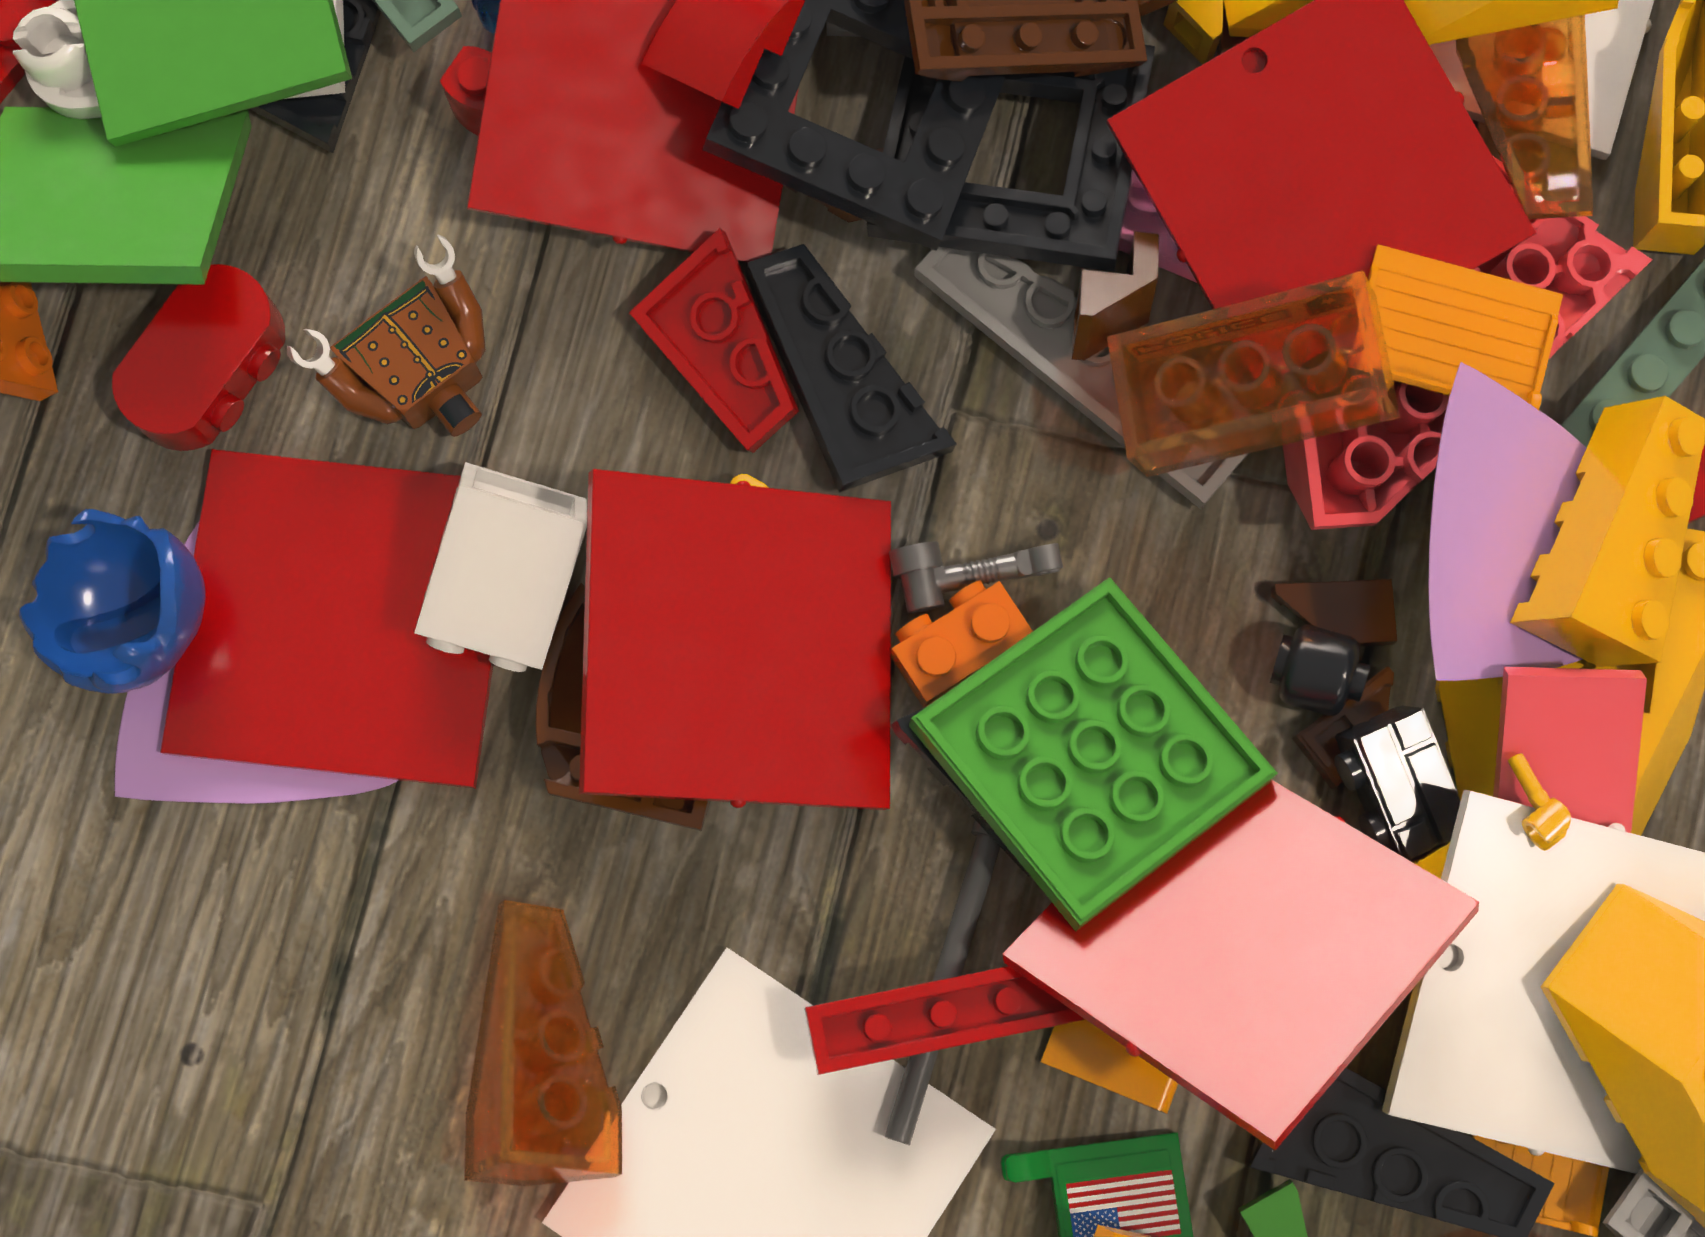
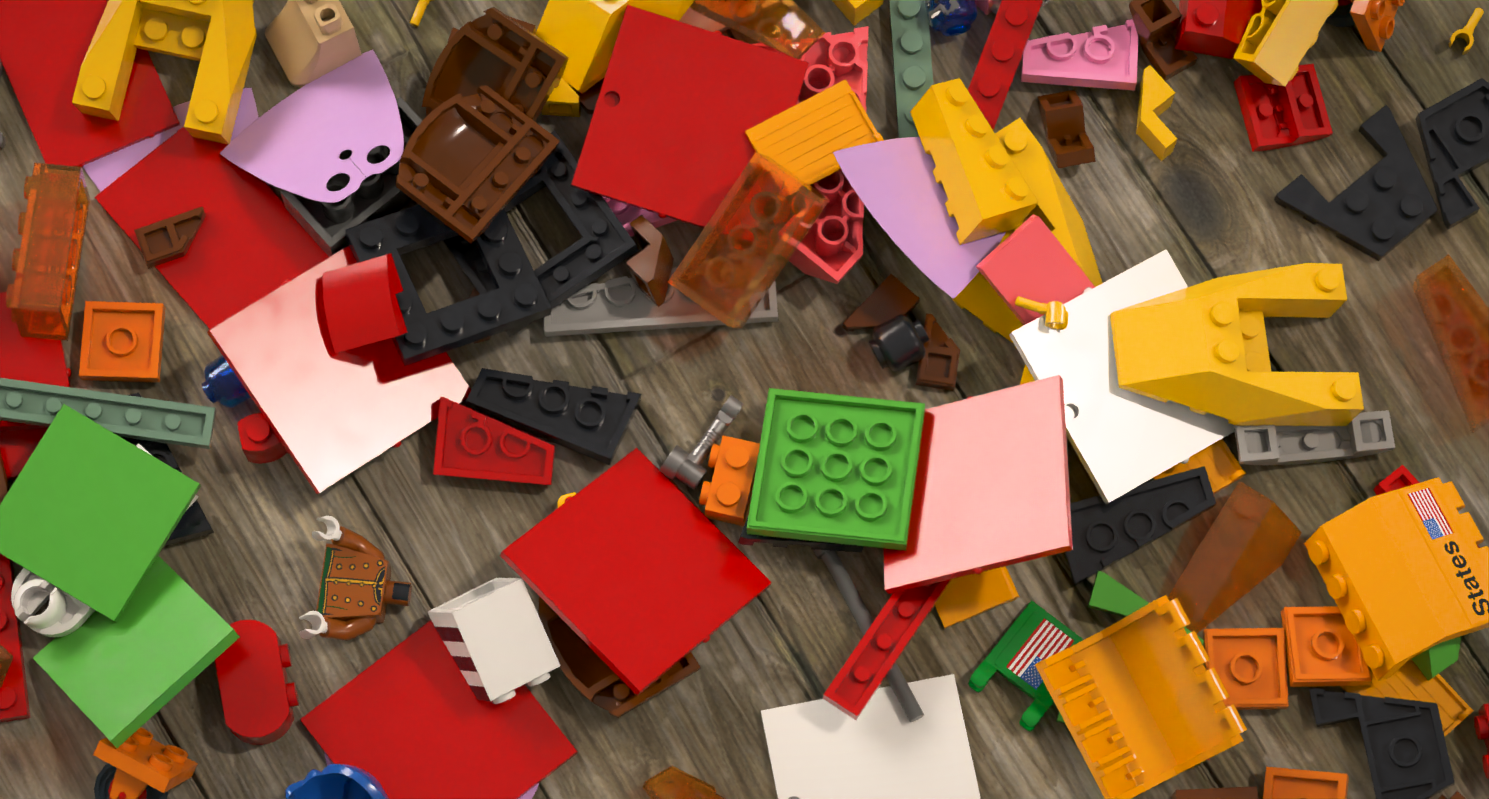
camera: 45 degrees left, 5 degrees down
black brick [1334,705,1460,859] -> none

